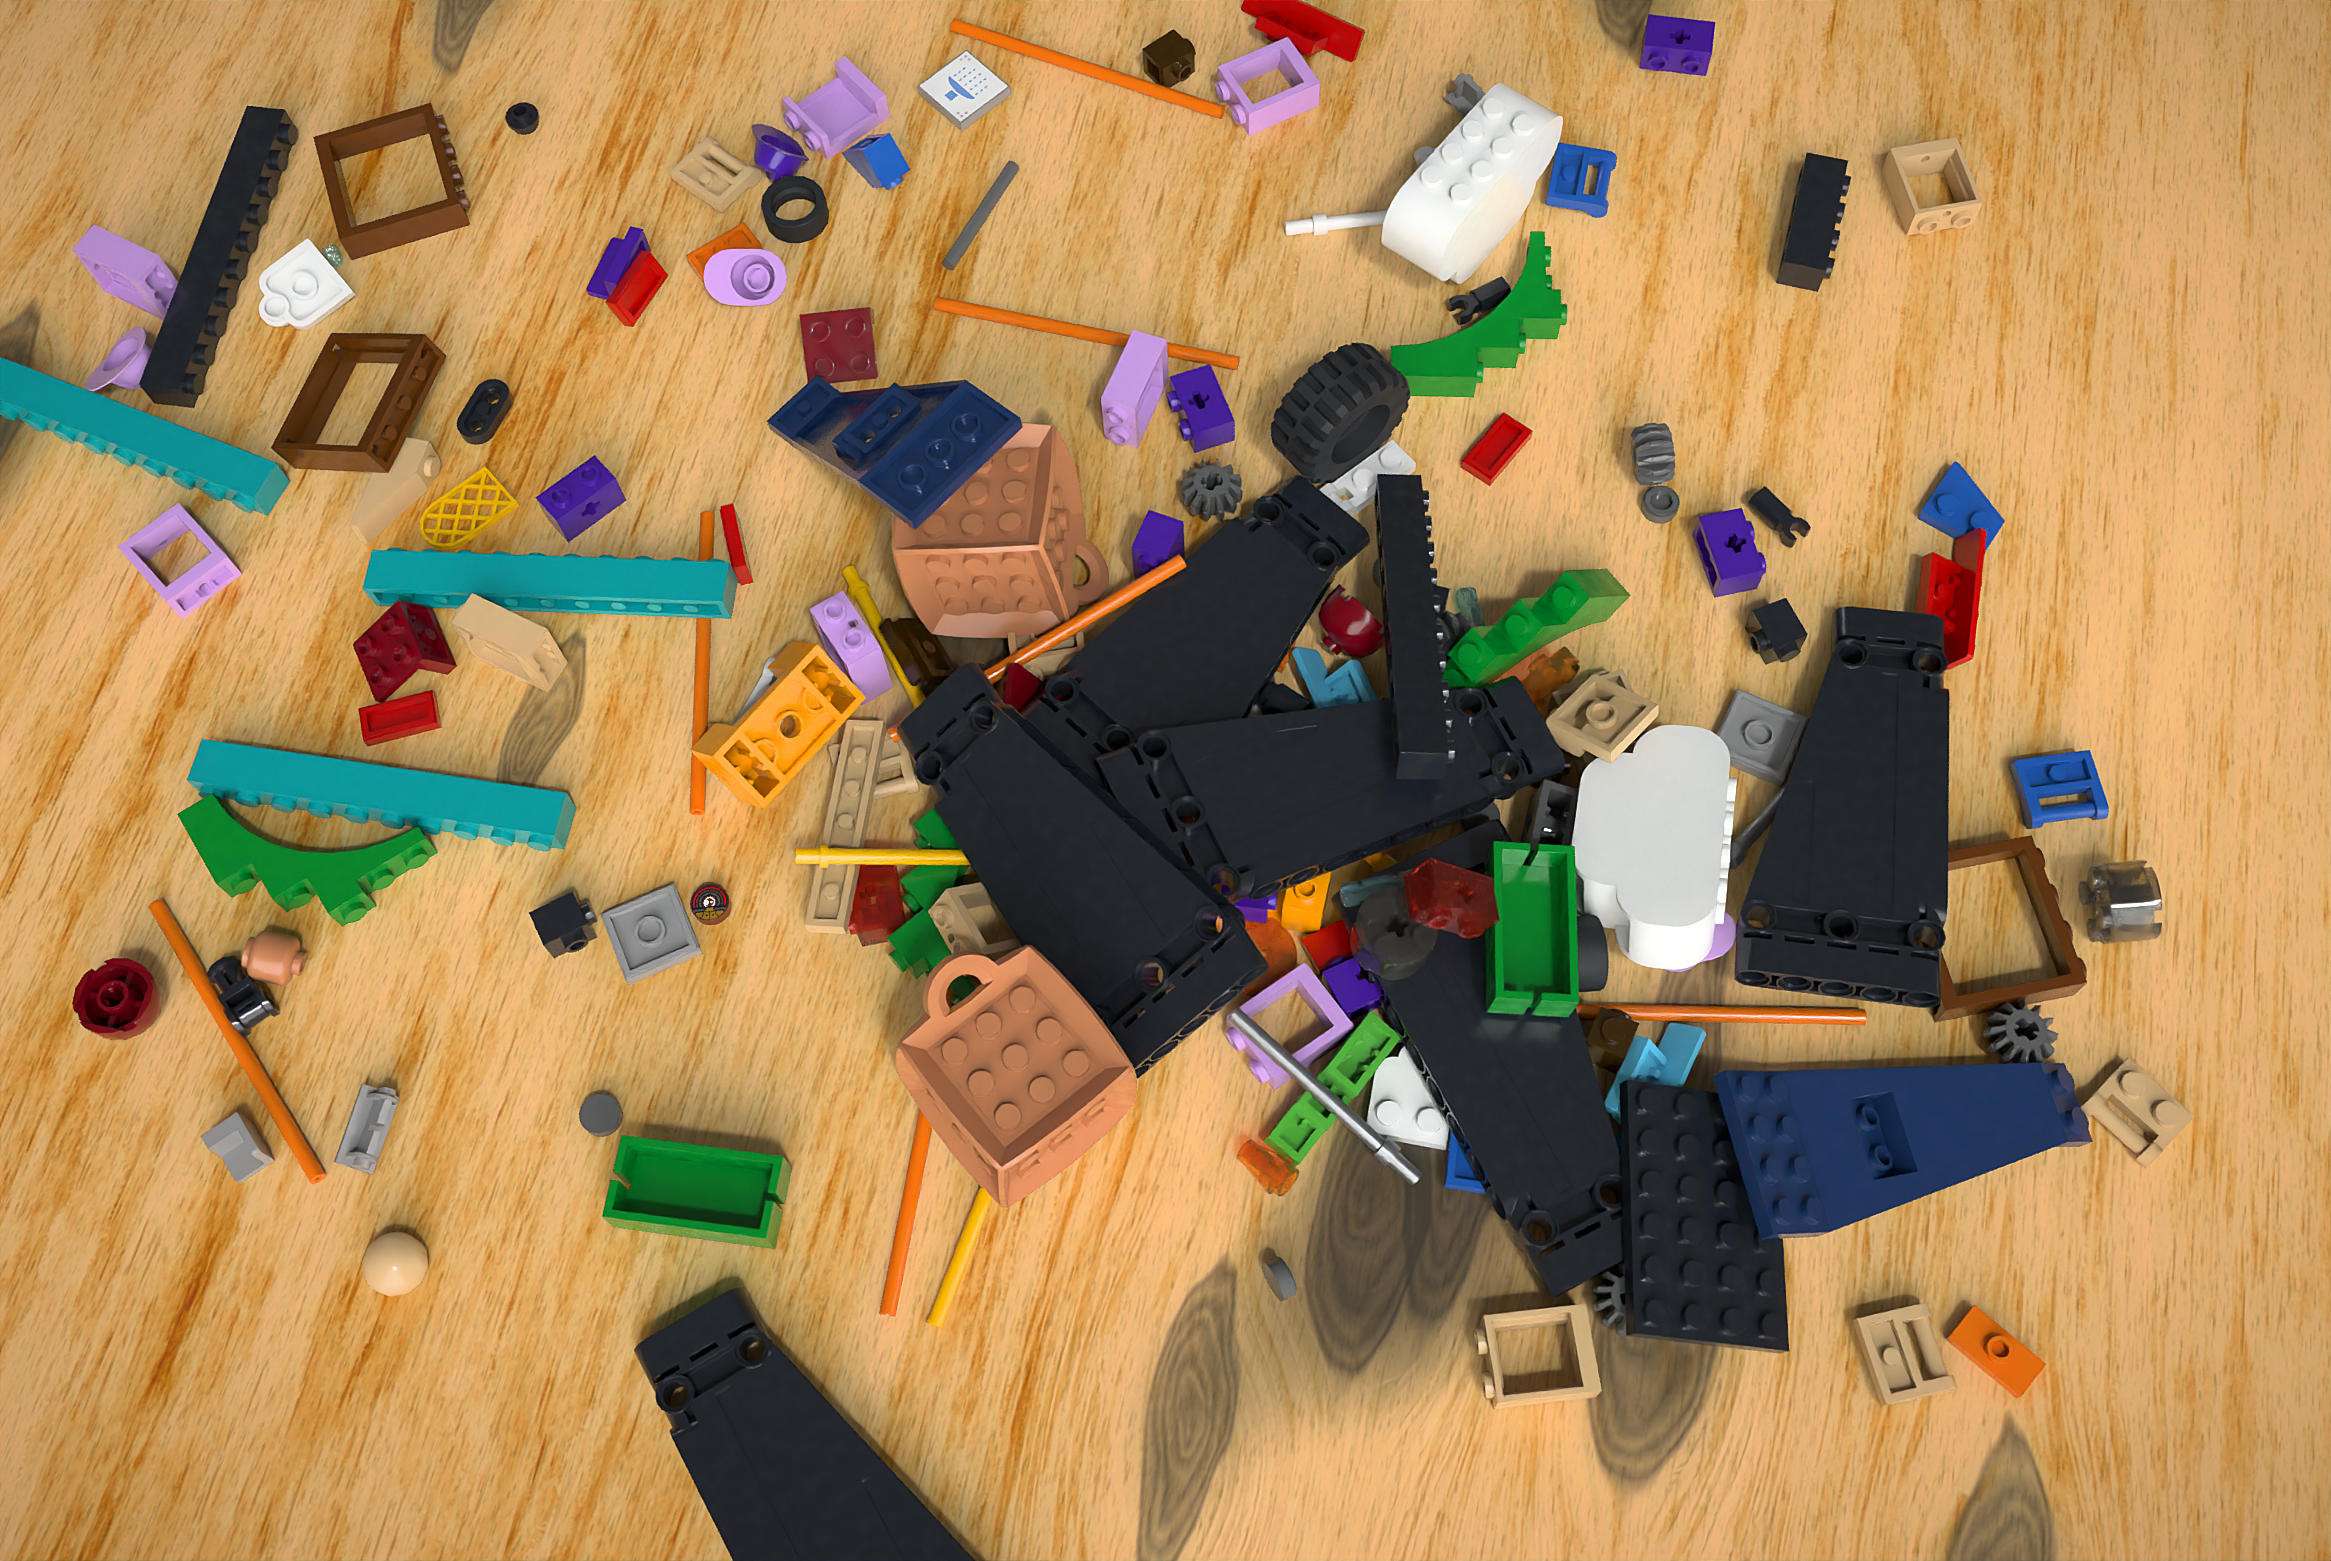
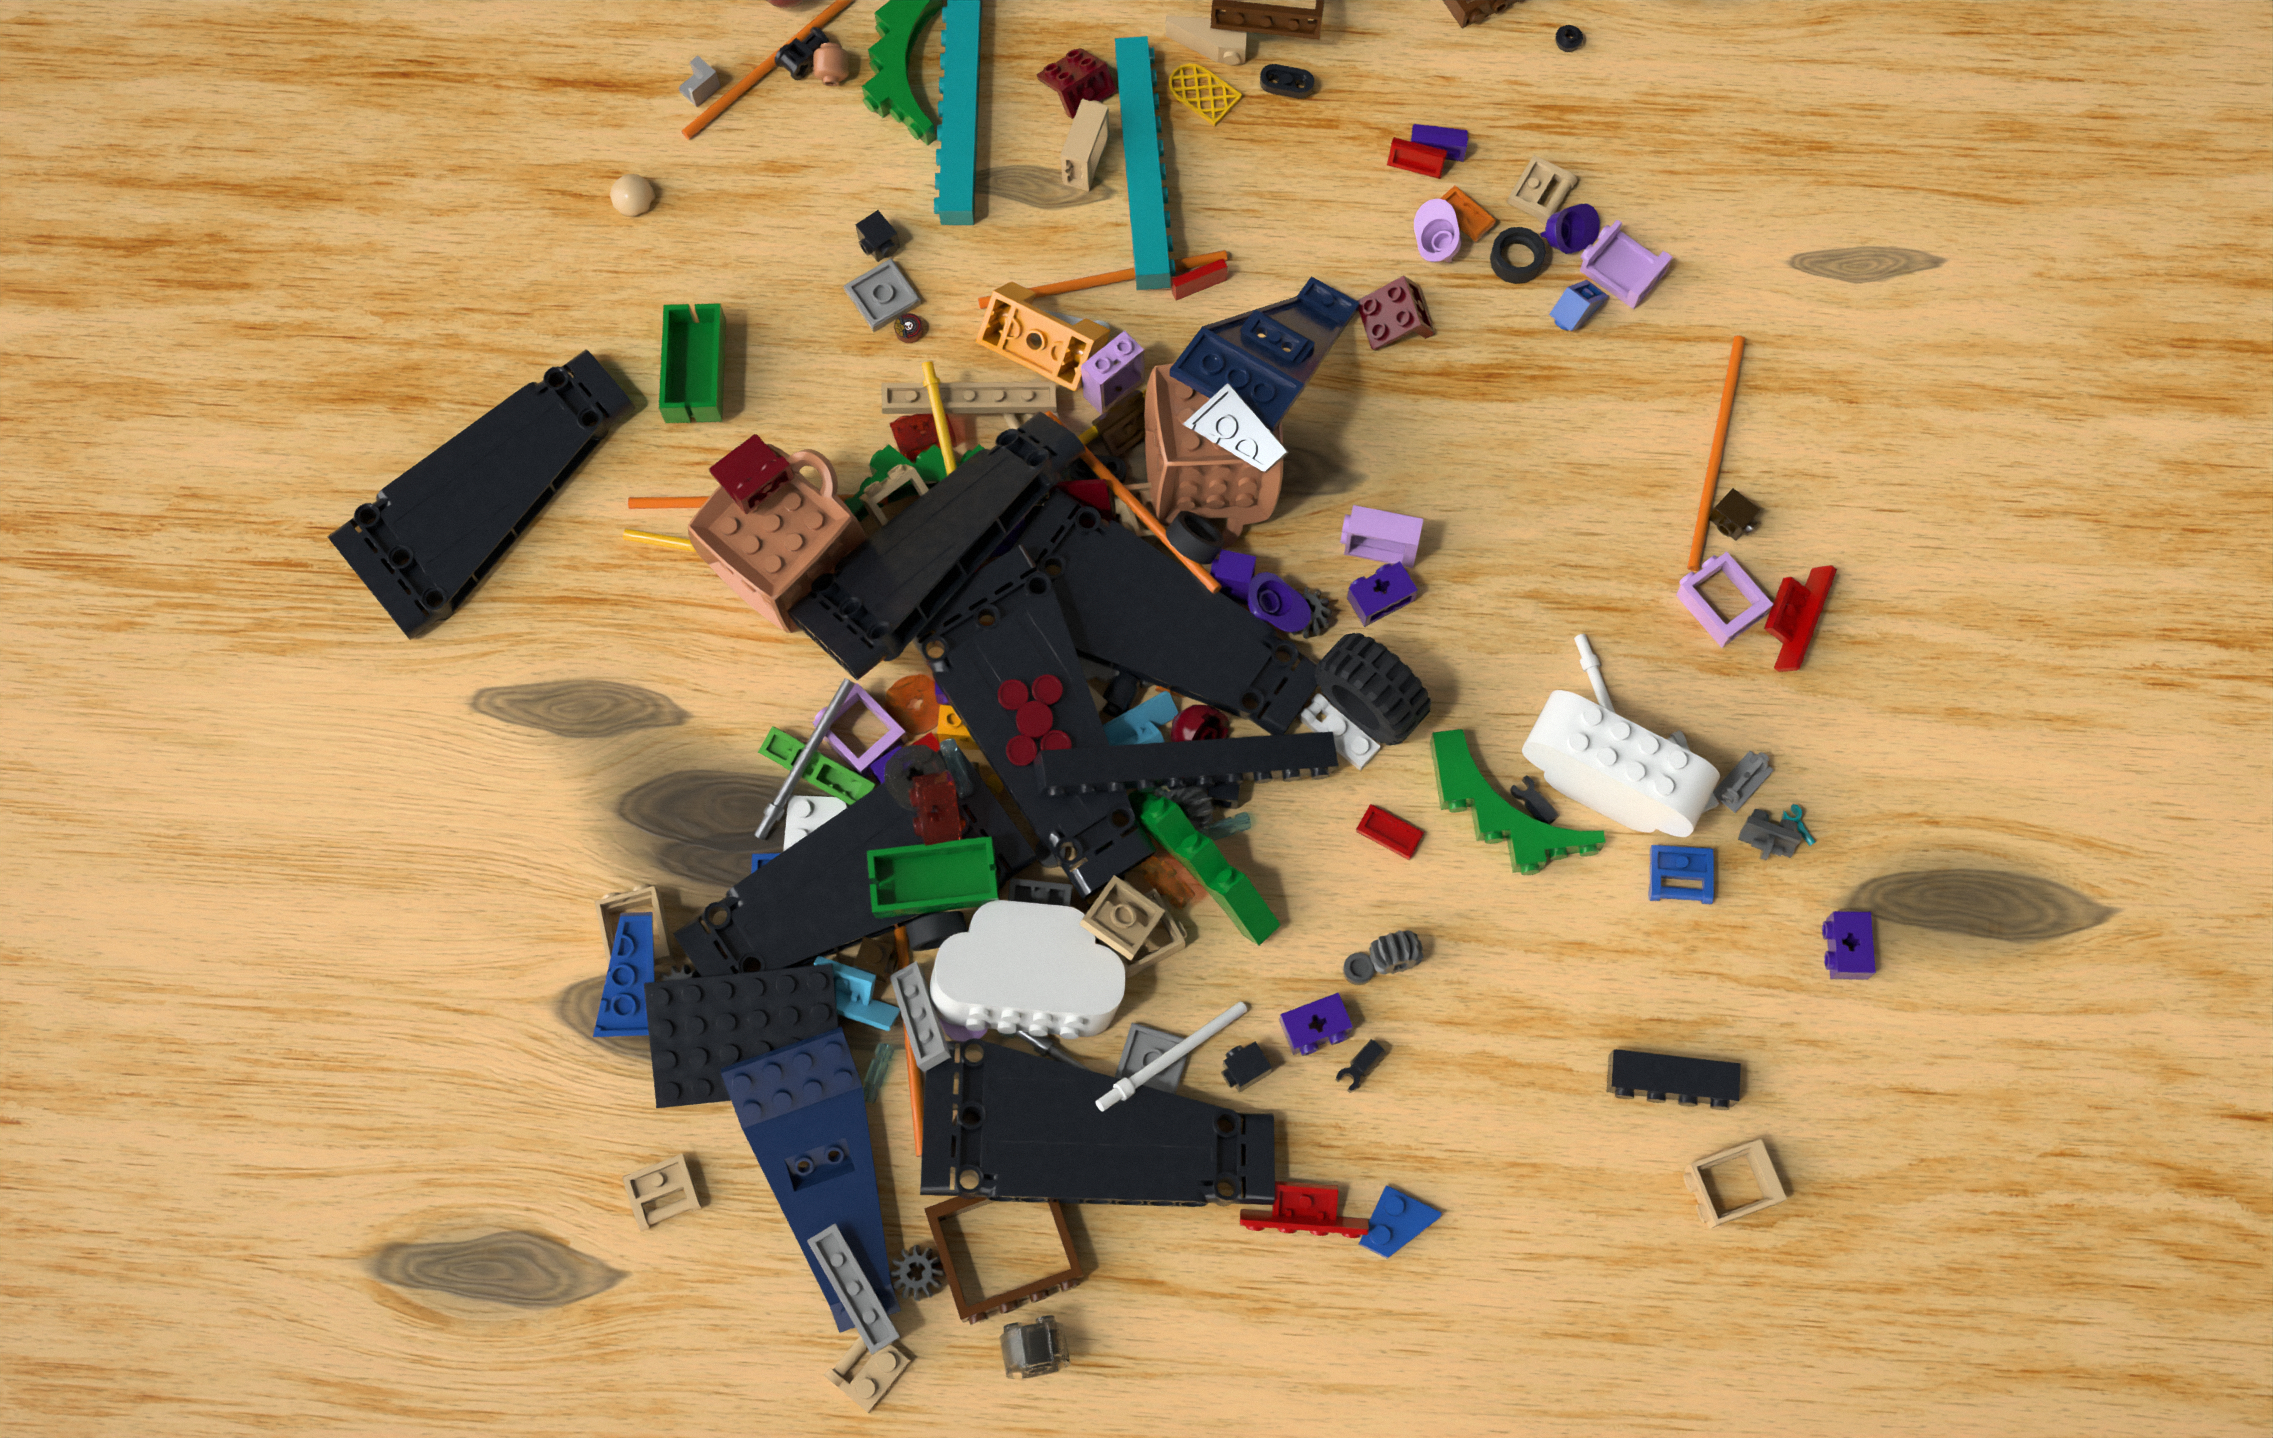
camera: 80 degrees right, 5 degrees up
light grey hinge [334,1084,400,1175] -> none
red tile [358,690,442,747] -> none
dark purple brick [536,455,626,543] -> none
dark grey tile [579,1094,623,1137] -> none
white tile [917,50,1011,131] -> none
orange piece [934,296,1240,370] -> none
dark grey bar [942,161,1019,271] -> none
clear orange cone [1236,1139,1299,1197] -> none
dark grey tile [1262,1256,1297,1301] -> none
orange plate [1946,1305,2046,1399] -> none
blue plate [2009,750,2109,829] -> none
none -> blue wing [593,912,655,1037]
none -> dark red bracket [709,434,794,515]
none -> light grey plate [807,1224,901,1355]
none -> clear light blue axle [863,1043,894,1104]
none -> light grey plate [890,961,951,1072]
none -> dark red piece [998,674,1071,766]
none -> white bar [1096,1001,1247,1112]
none -> black tyre [1166,511,1225,565]
none -> wing [1183,383,1289,473]
none -> dark purple piece [1248,572,1311,632]
none -> dark grey hips [1738,809,1802,861]
none -> teal hand [1782,804,1816,846]

